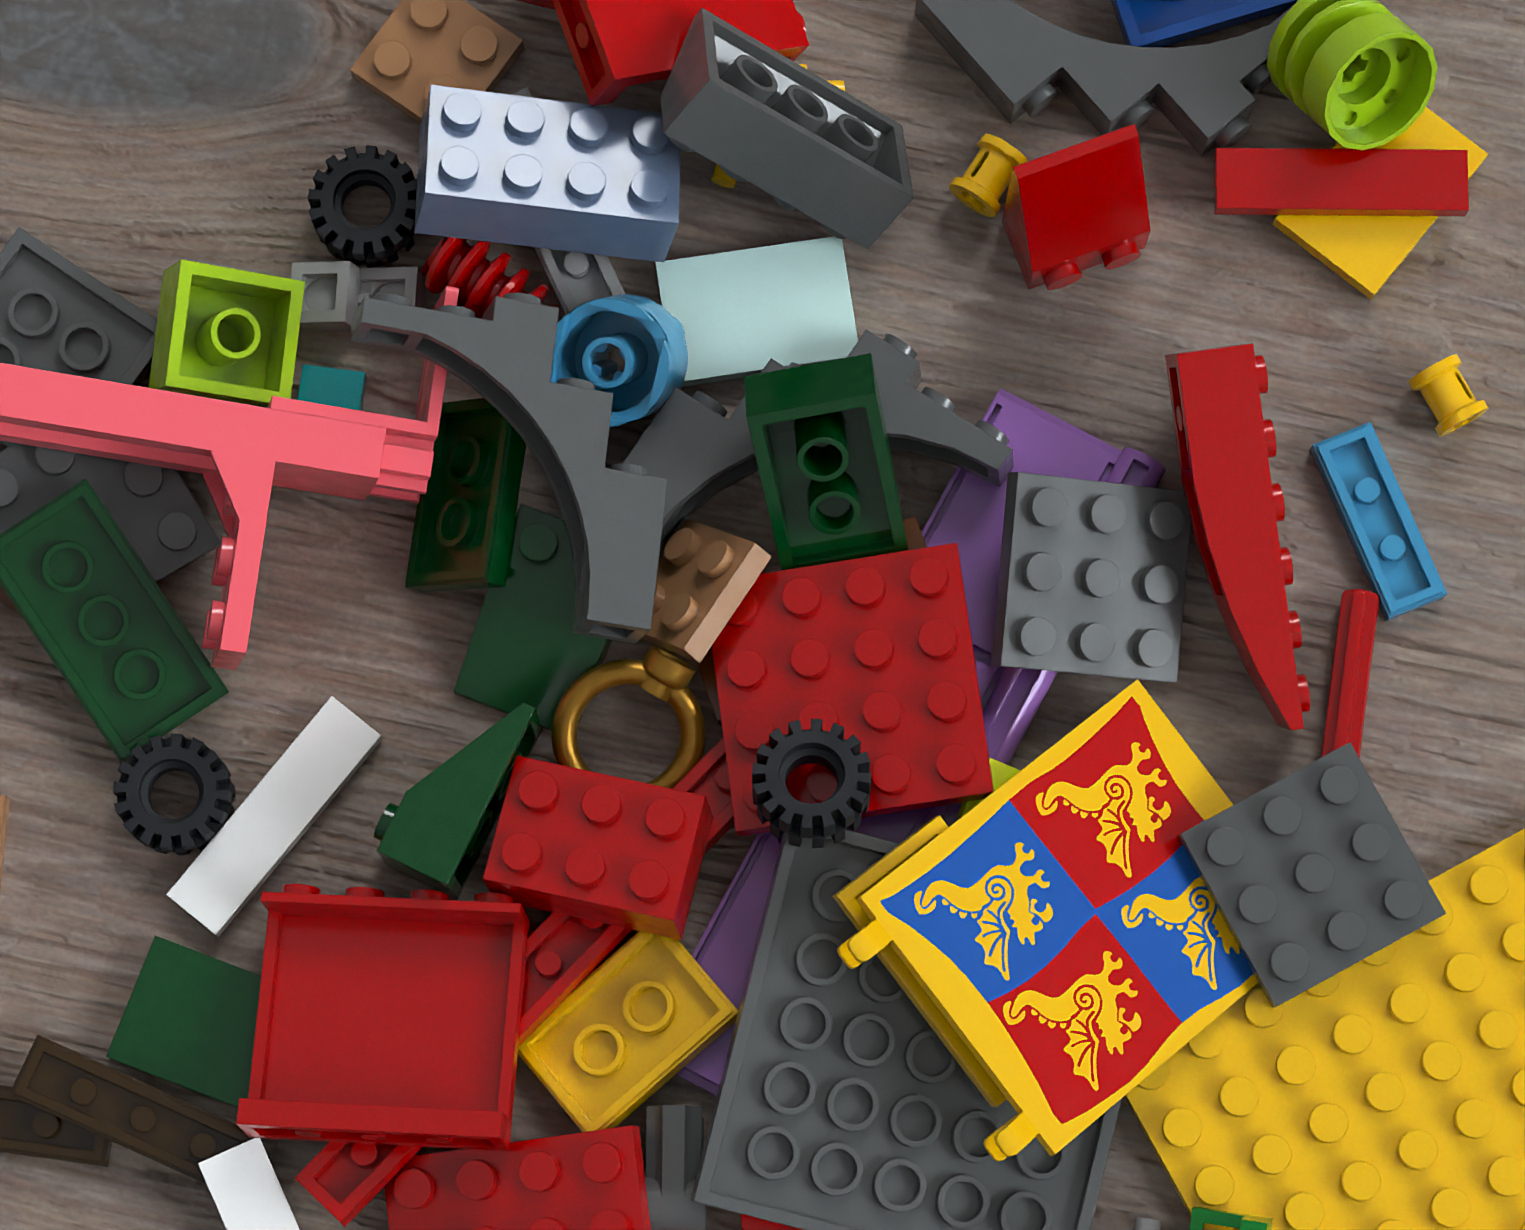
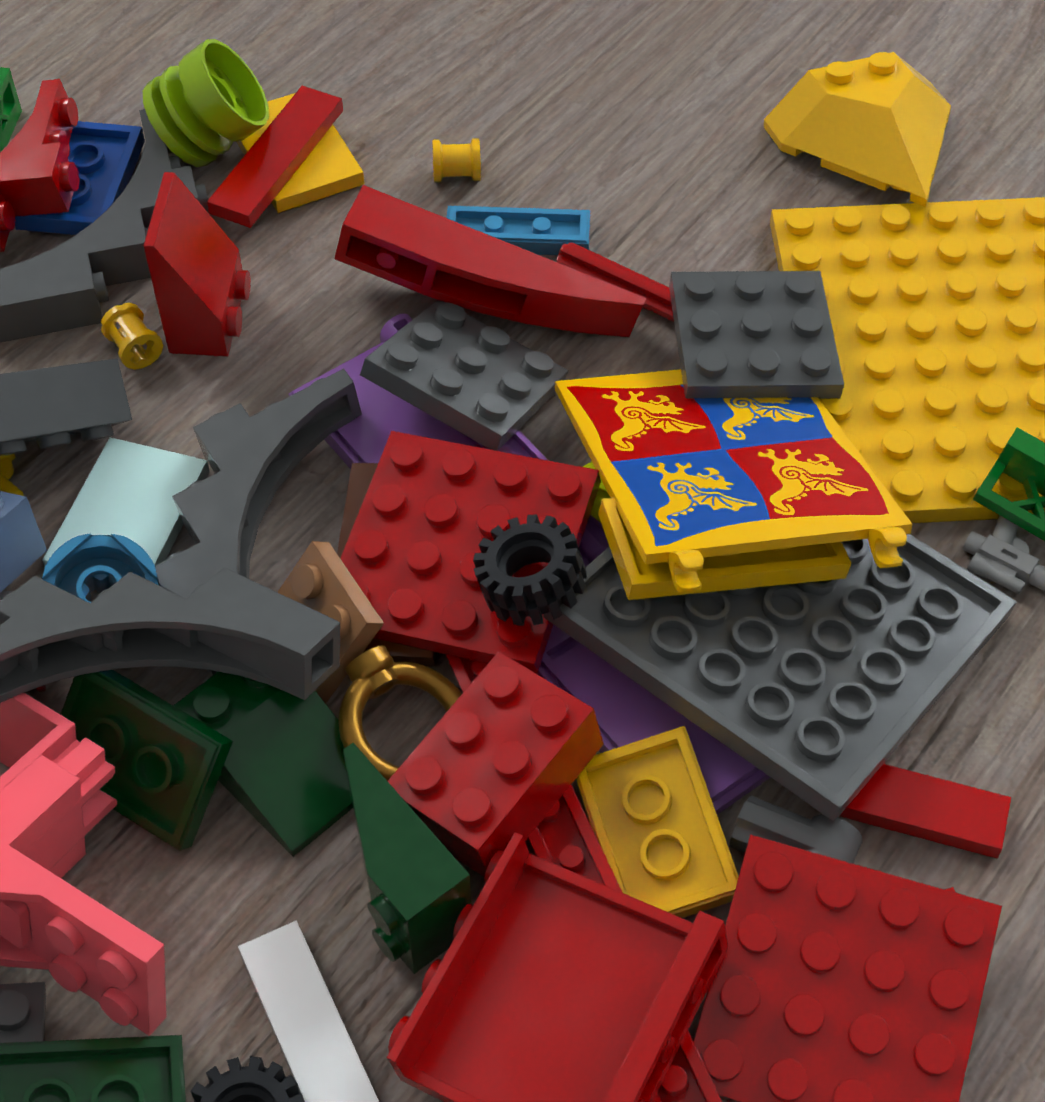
camera: 65 degrees left, 25 degrees down
dark green slope [744,353,909,570] -> none

